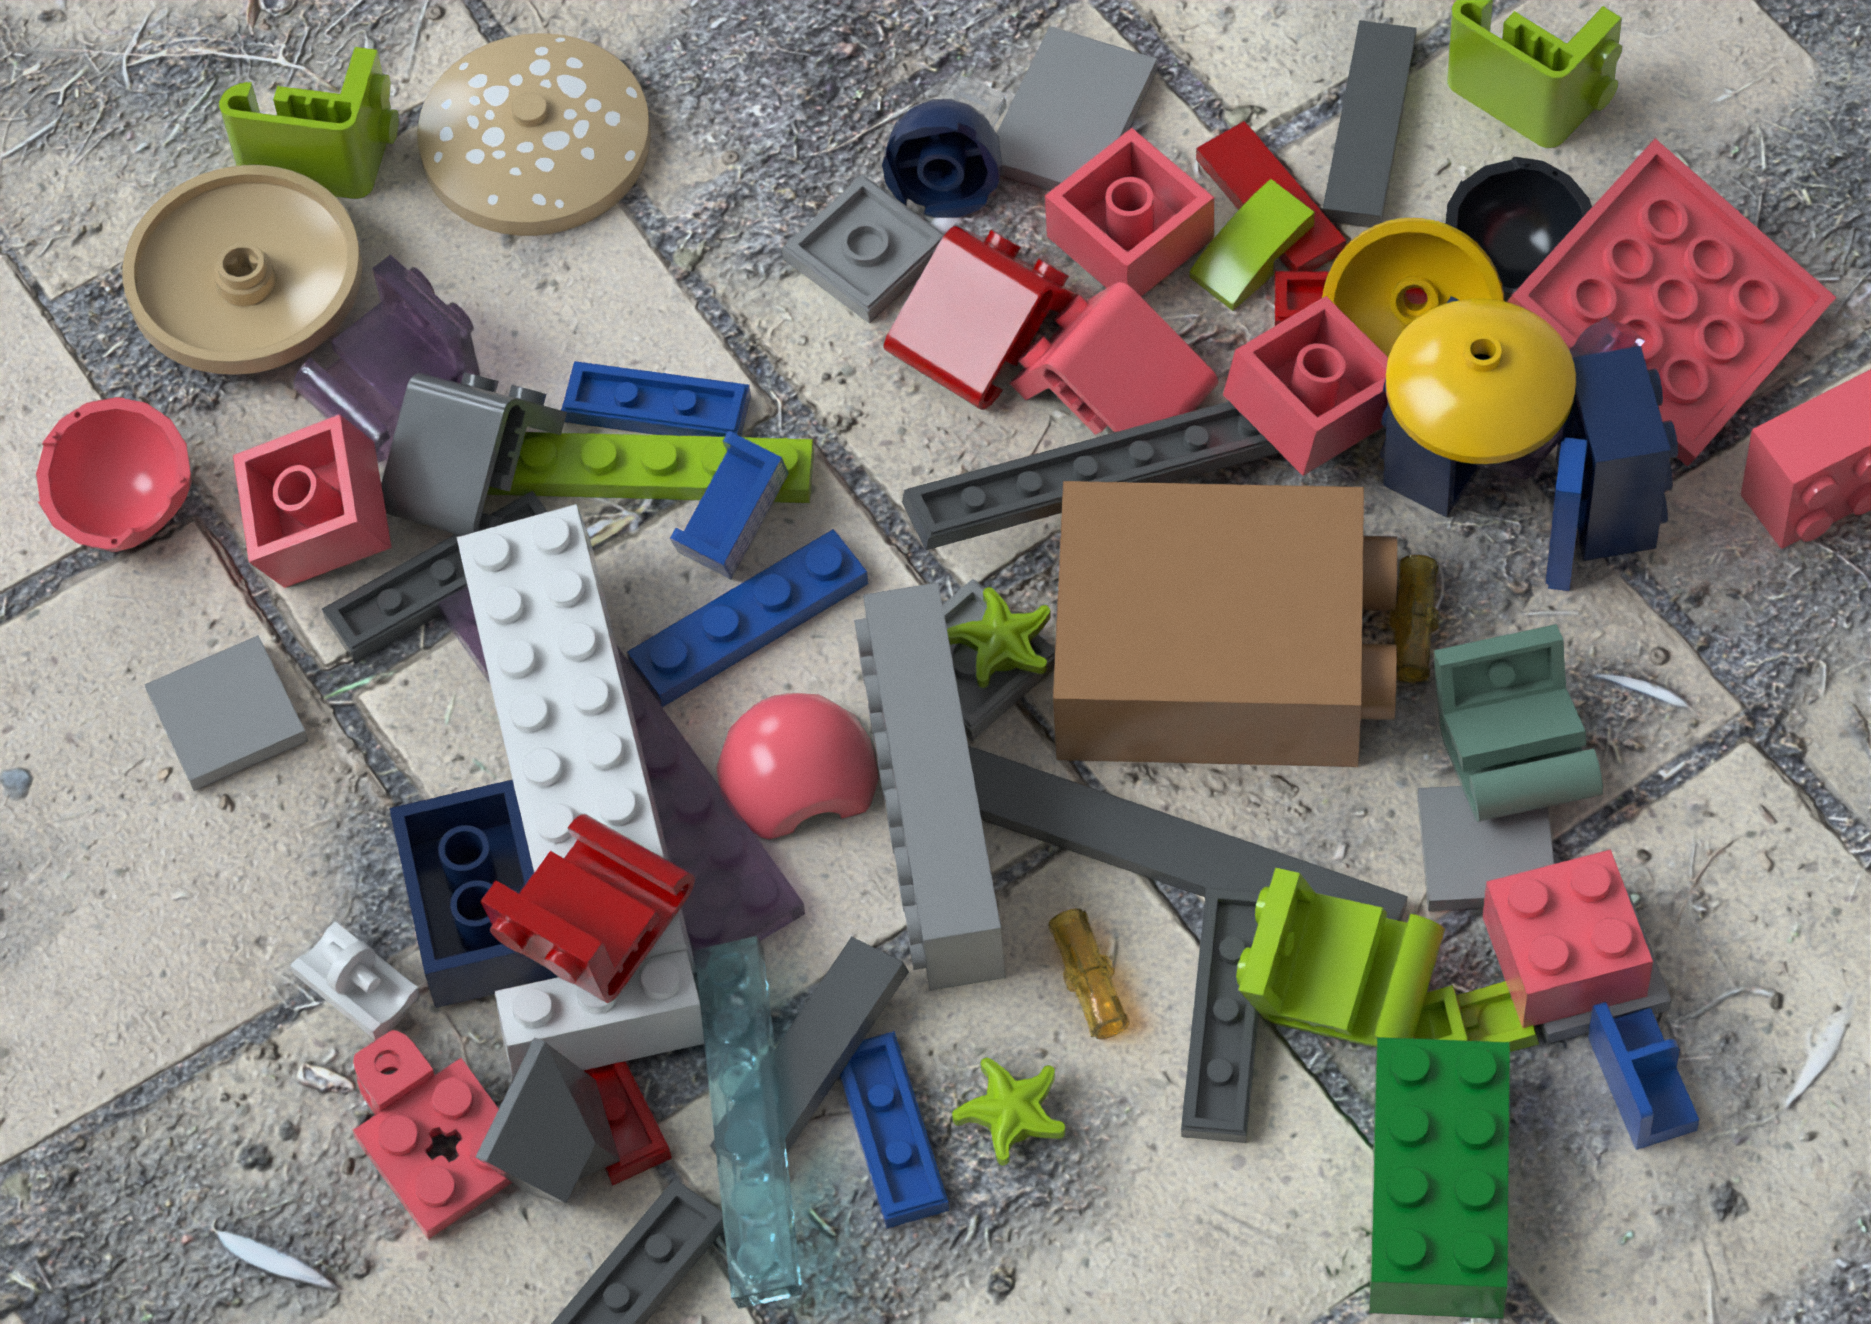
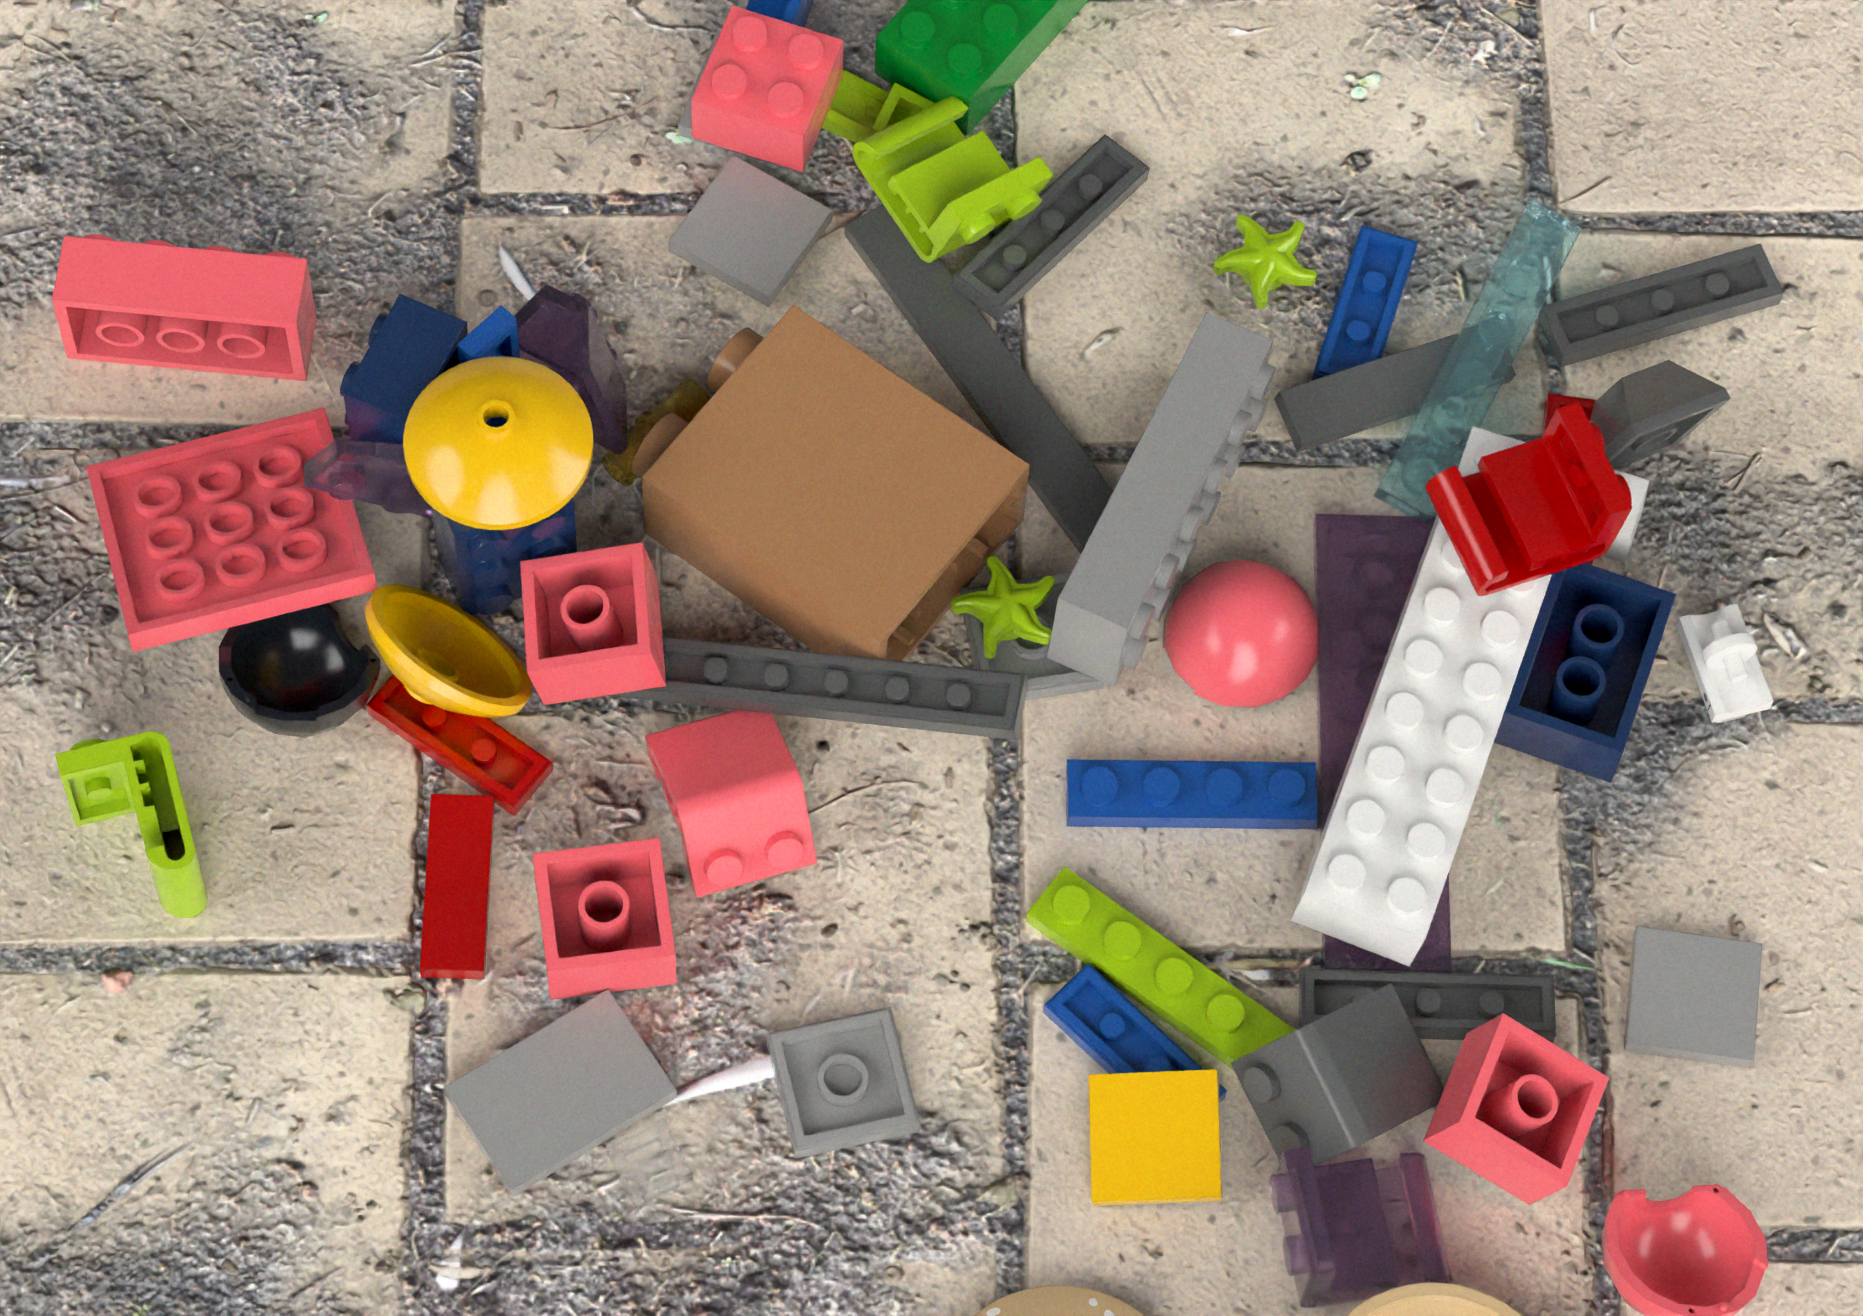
camera: 155 degrees left, 5 degrees up
coral plate [353,1030,512,1240] -> none
blue panel [670,431,789,579] -> none
dark blue cylinder [882,99,1002,218] -> none
piece [883,226,1079,410] -> none
clear yellow pin [1048,908,1130,1040] -> none
lime slope [1189,179,1315,311] -> none
dark grey tile [1323,20,1417,227] -> none
sand green piece [1433,624,1603,822] -> none
none -> clear purple slope [514,284,628,455]
none -> yellow tile [1088,1069,1223,1206]

